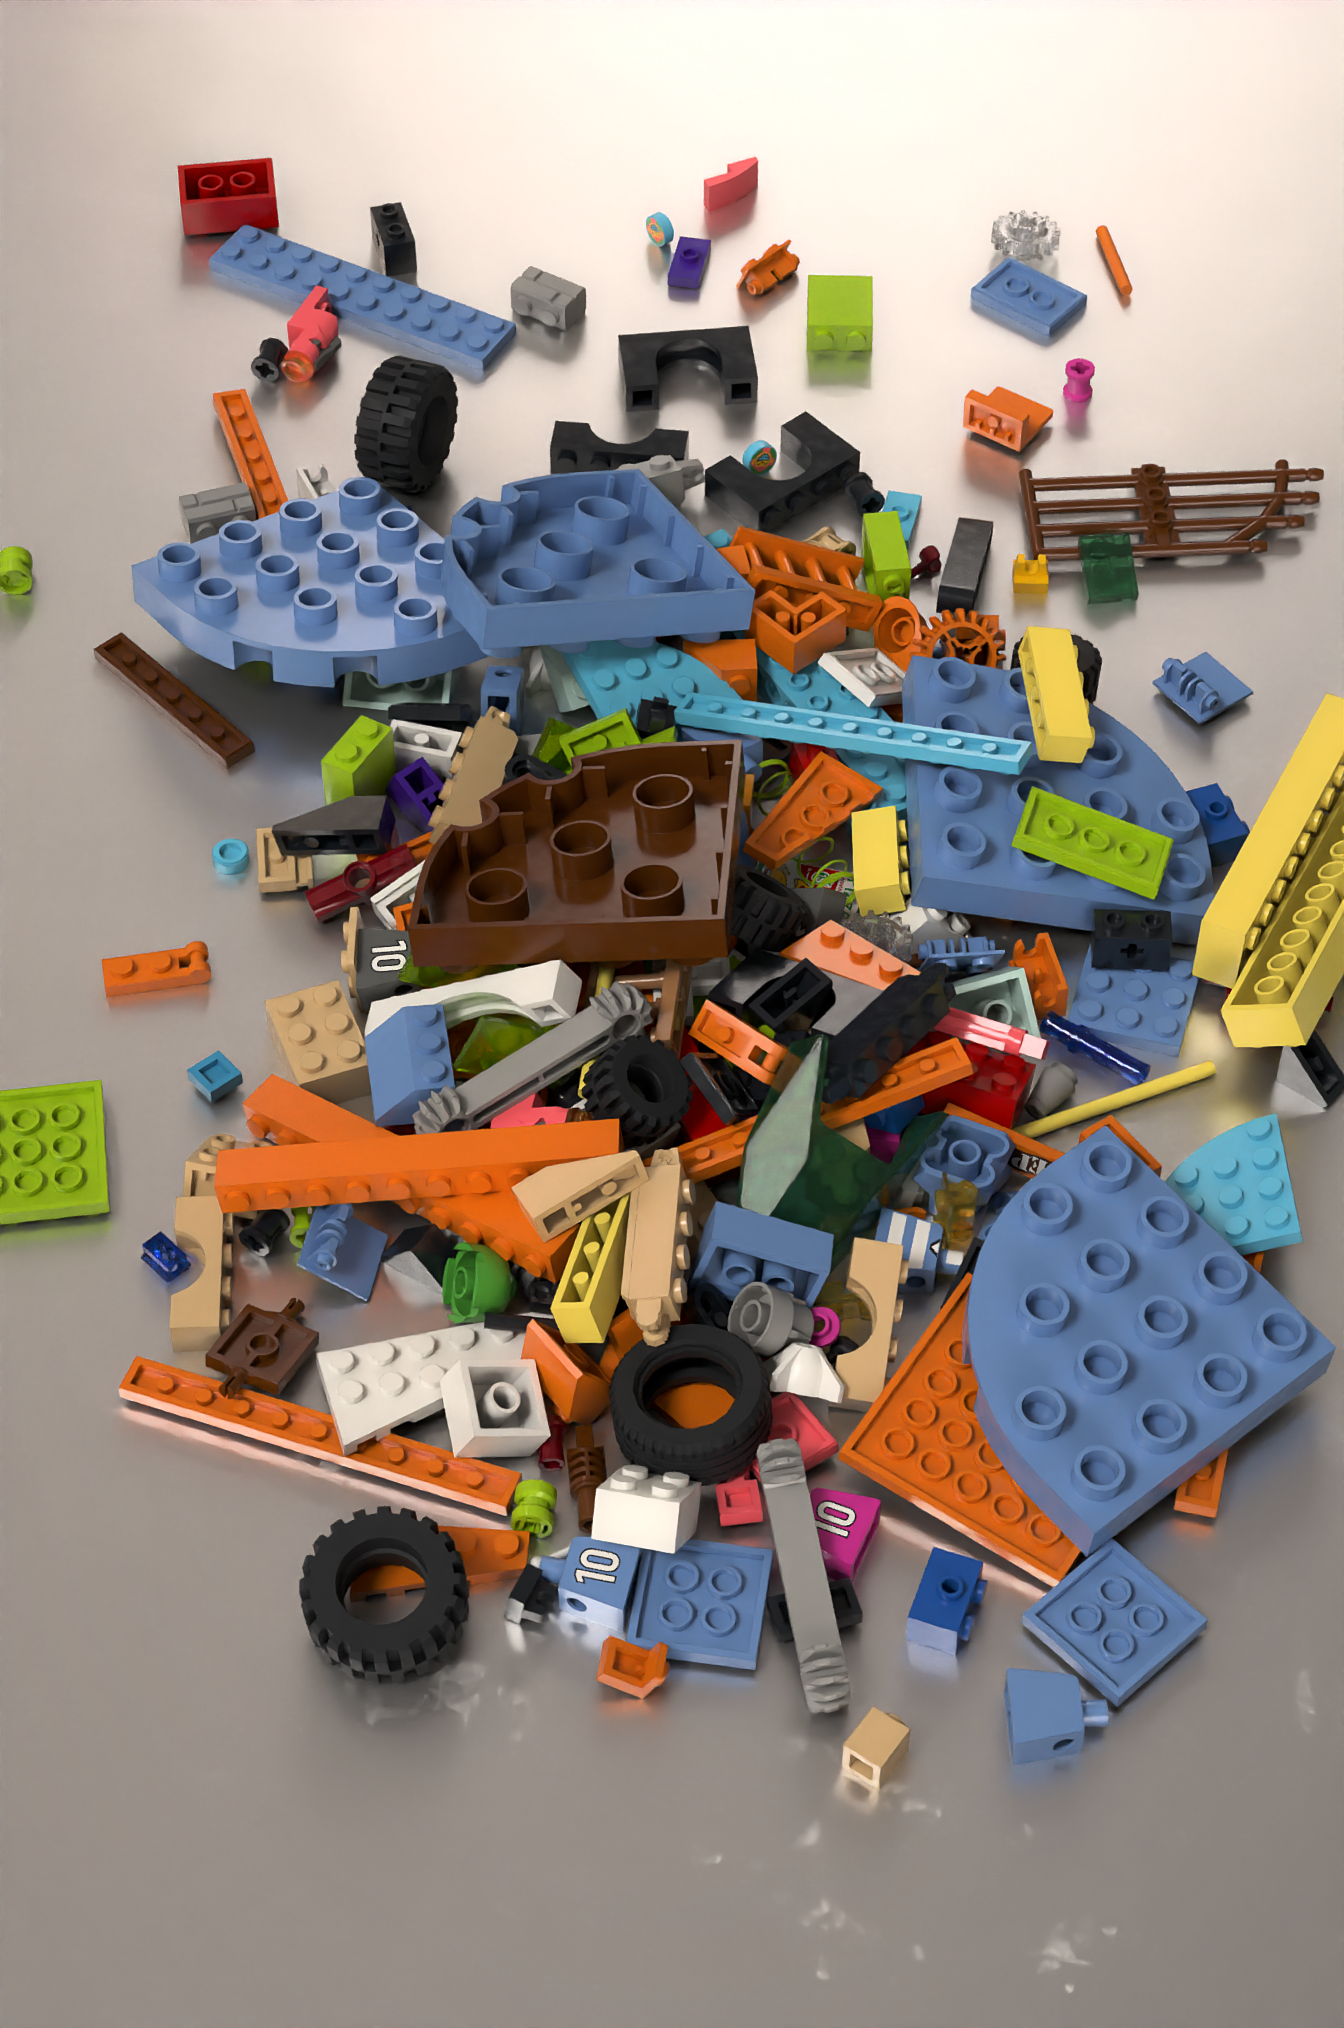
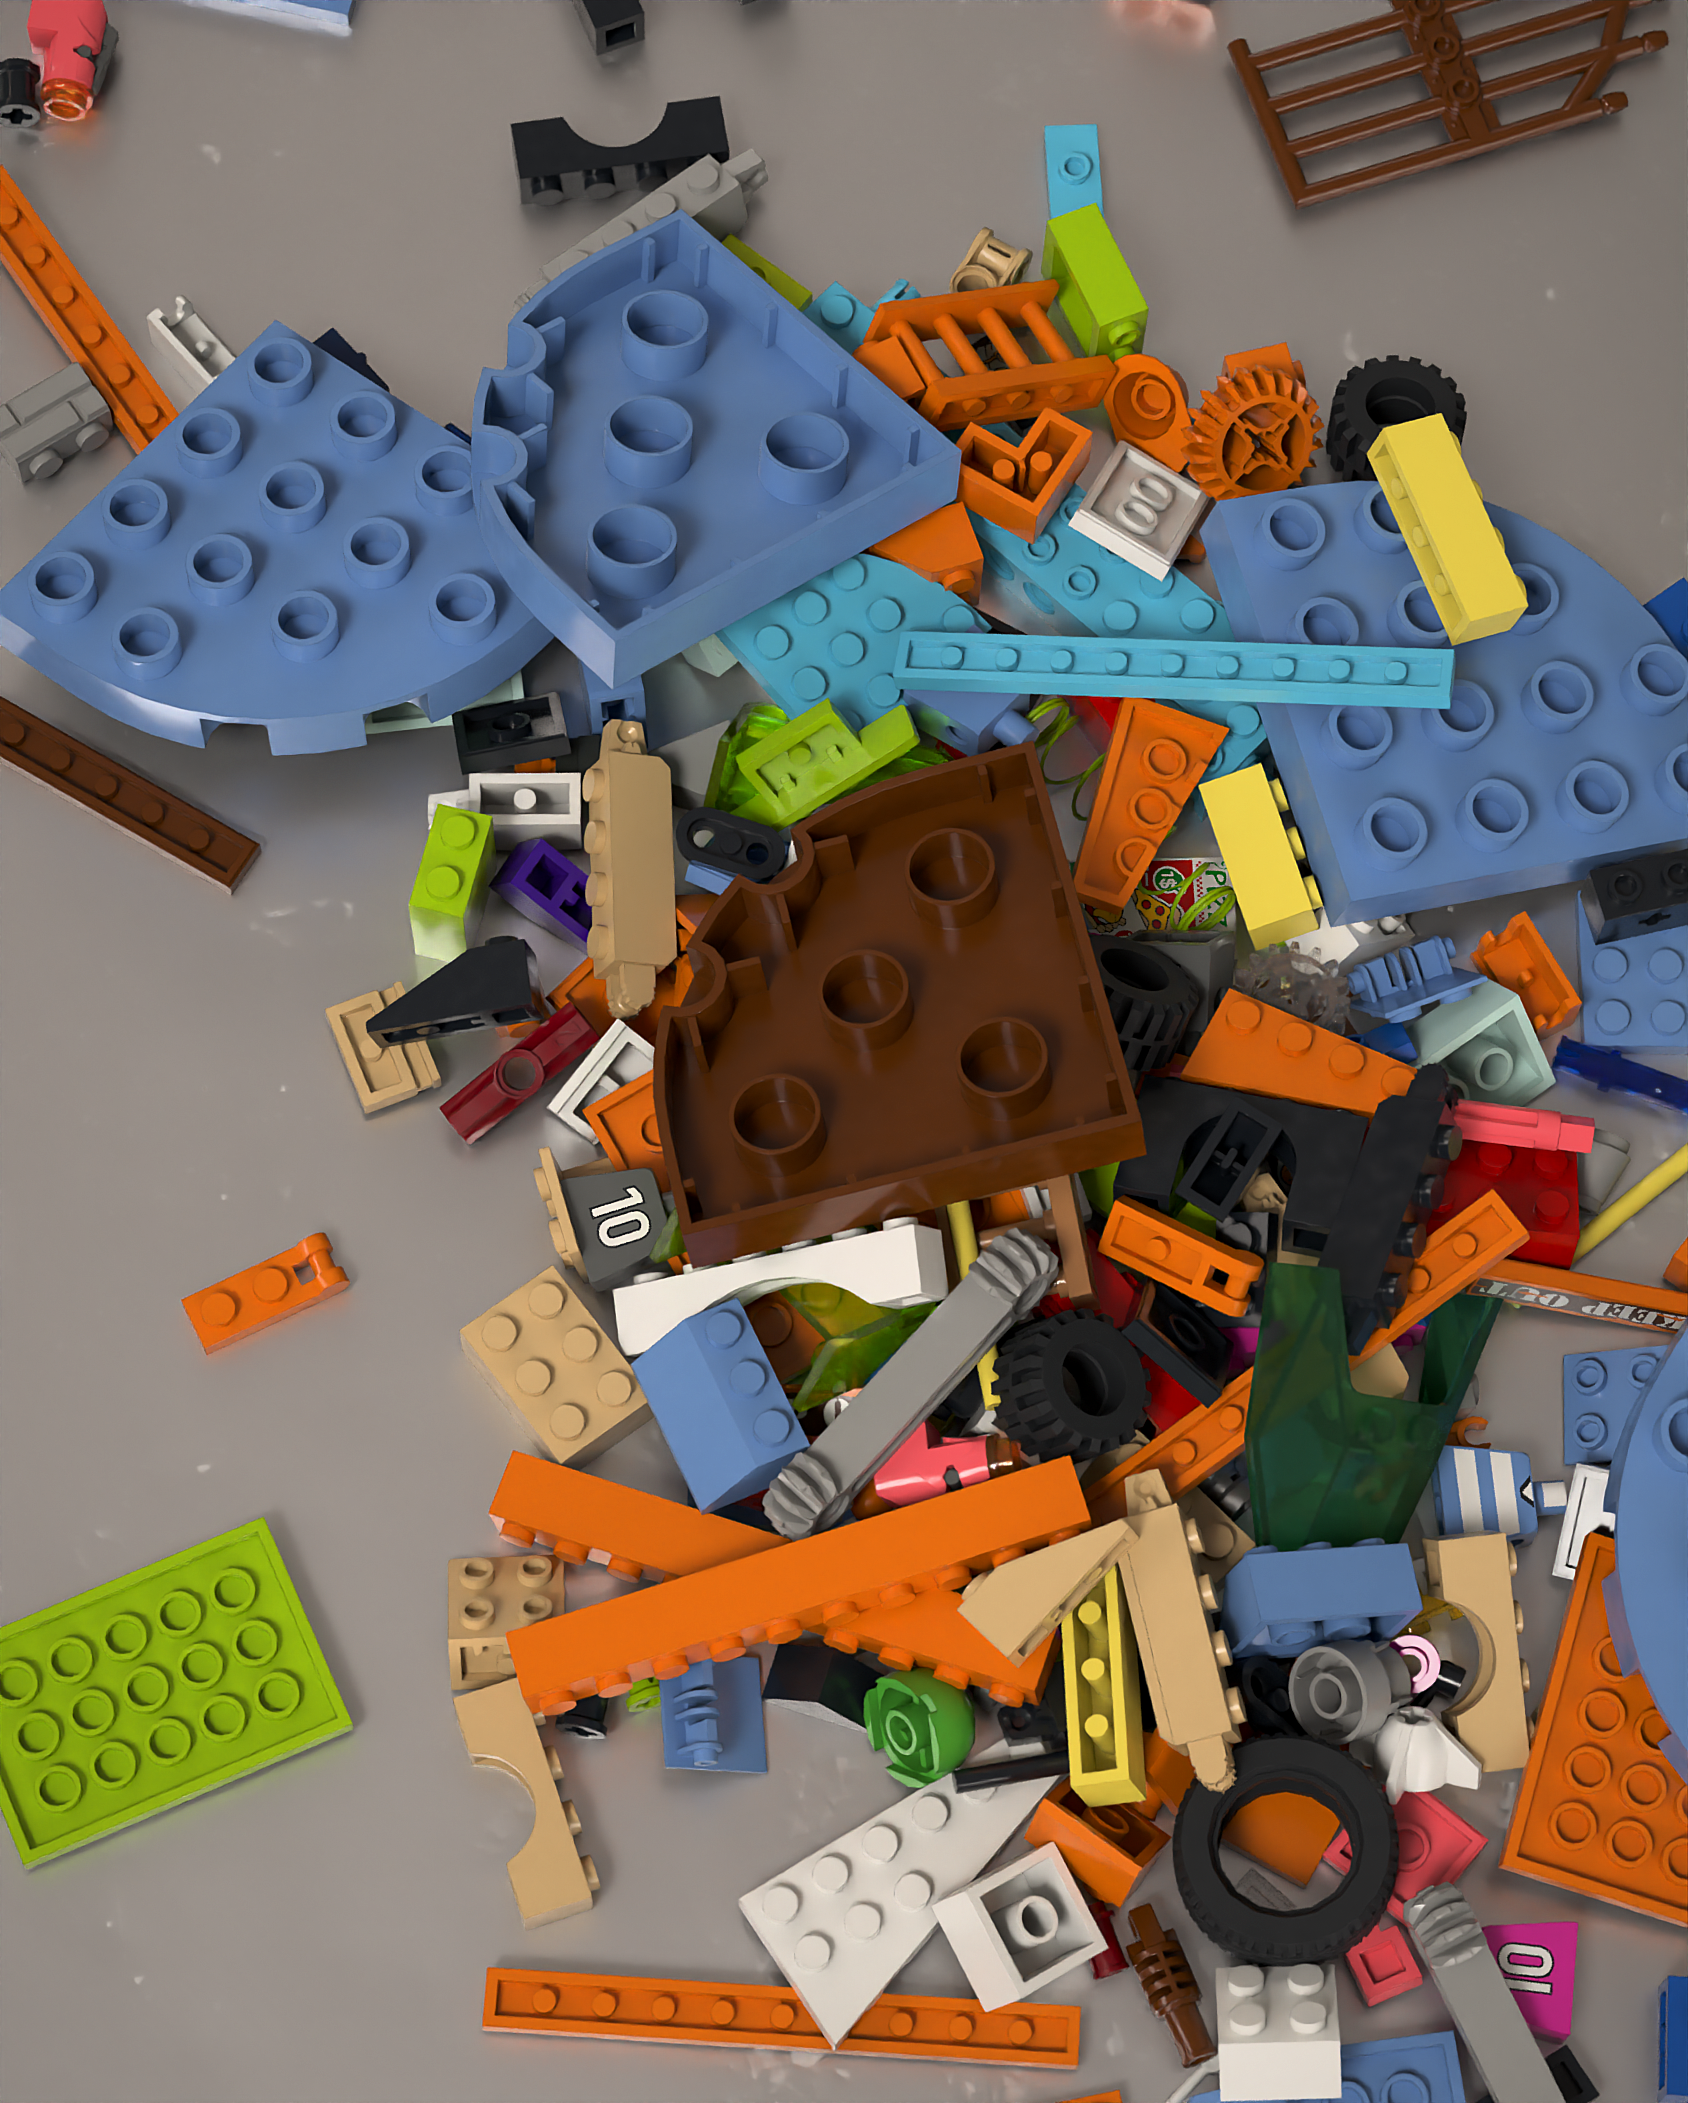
camera: 20 degrees left, 20 degrees up
clear blue piece [141,1231,191,1283] -> none
dark azure plate [187,1050,243,1102] -> none
reddish brown plate [205,1298,319,1399] -> none
medium azure tile [212,839,250,874] -> none
black tyre [354,355,458,493] -> none
lime wheel [511,1479,557,1539] -> none
black tile [635,696,677,739] -> none
black arch [705,411,860,532] -> none
tile [742,440,777,476] -> none
black bush [843,472,885,517] -> none
dark red hand [910,545,942,580] -> none
medium blue piece [912,1115,1015,1225] -> none
clear yellow hinge [932,1172,977,1249] -> none
black beam [936,517,993,617] -> none
lime tile [1011,786,1174,900] -> none
yellow tile [1012,554,1049,594] -> none
clear green plate [1078,532,1139,604] -> none
medium blue hinge [1152,652,1253,724] -> none

